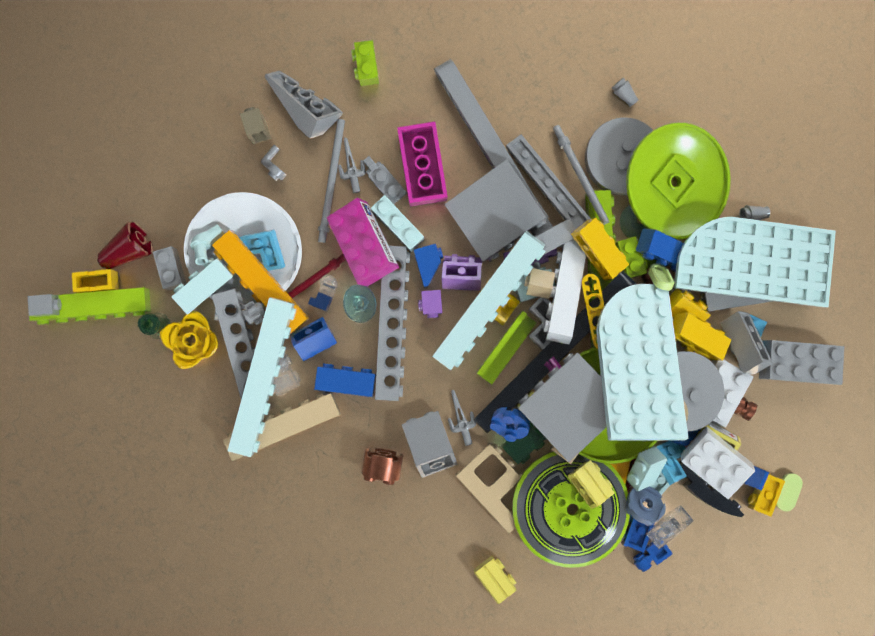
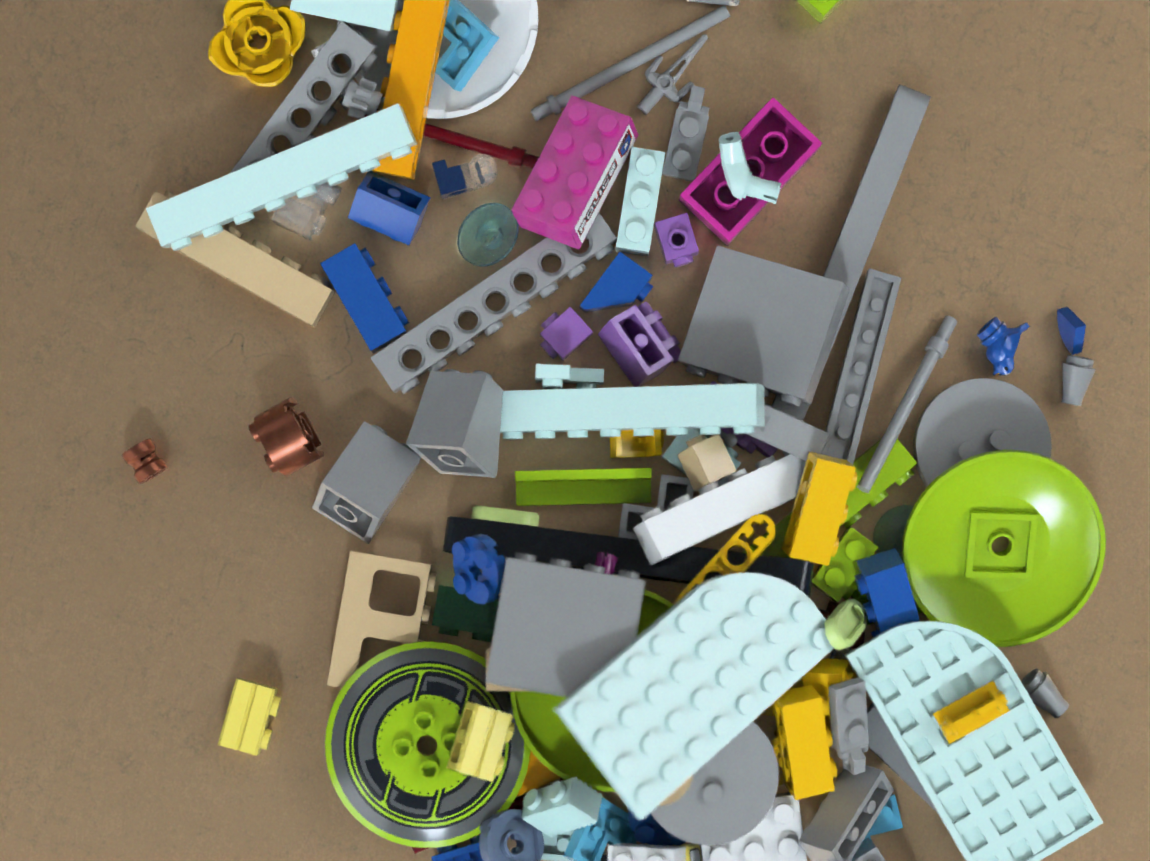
camera: 60 degrees right, 0 degrees up
light grey piece [448,390,476,446] -> none
none -> copper wheel [122,438,168,484]
none -> light grey slope [406,369,503,478]
none -> yellowish green tile [471,505,540,527]
none -> light aqua plate [535,364,604,389]
none -> medium lavender brick [654,213,699,267]
none -> light aqua arm [719,132,781,204]
none -> light grey hinge [828,677,869,775]
none -> yellow hinge [933,681,1010,744]
none -> blue animal [976,317,1030,376]
none -> blue tile [1057,307,1086,355]

